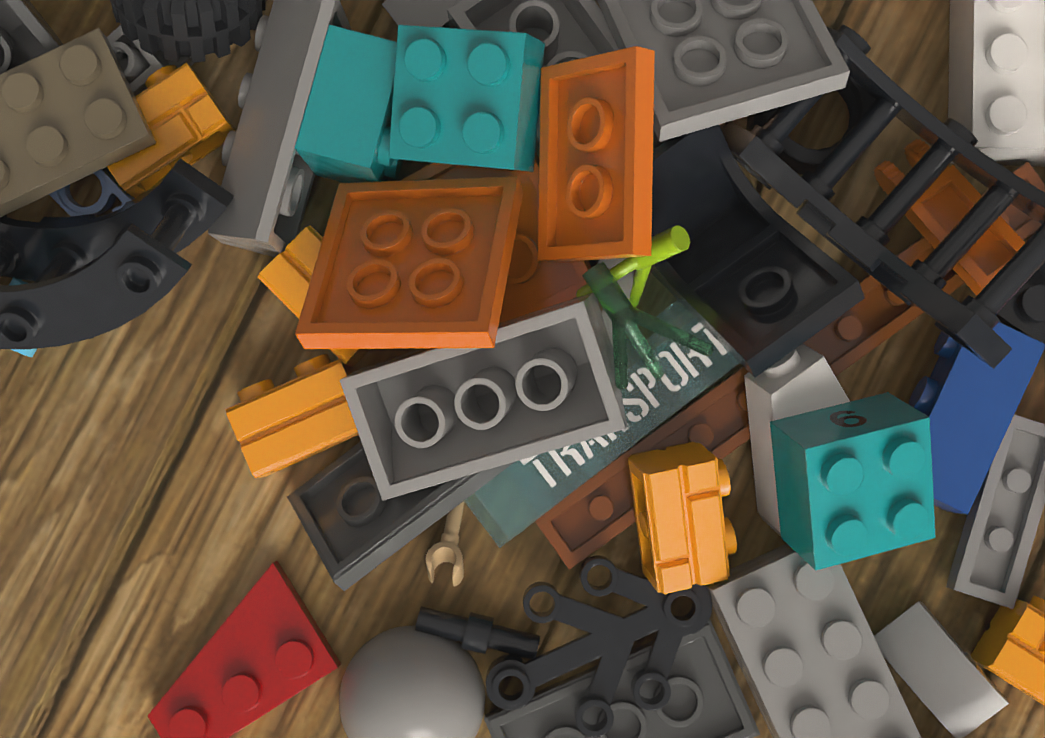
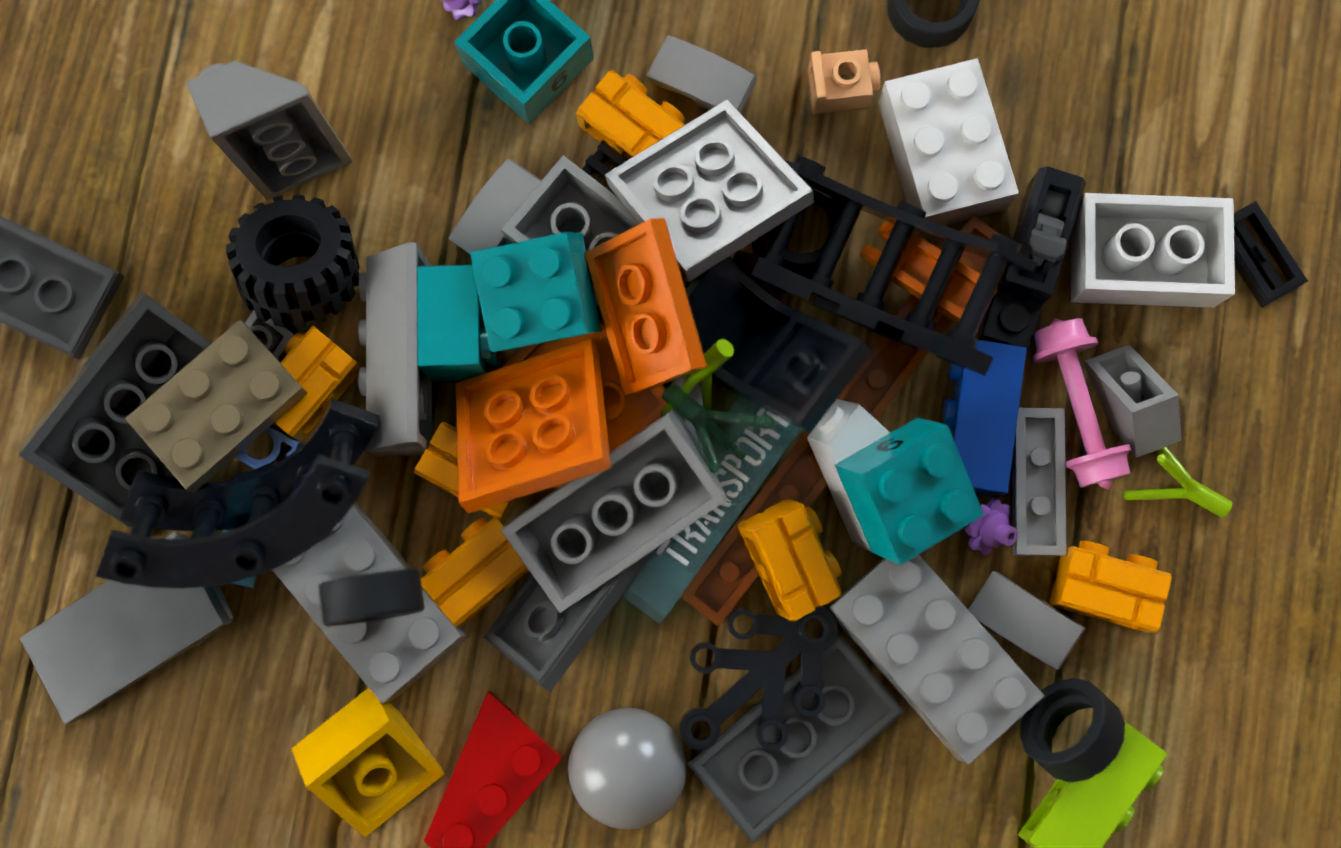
camera: 15 degrees left, 5 degrees down
black bar [415,606,540,659] -> none
tan hand [426,500,465,586] -> none
none -> light grey brick [272,502,469,704]
none -> yellow slope [291,687,445,837]
none -> black tyre [318,569,425,626]
none -> medium lavender plant [965,498,1018,556]

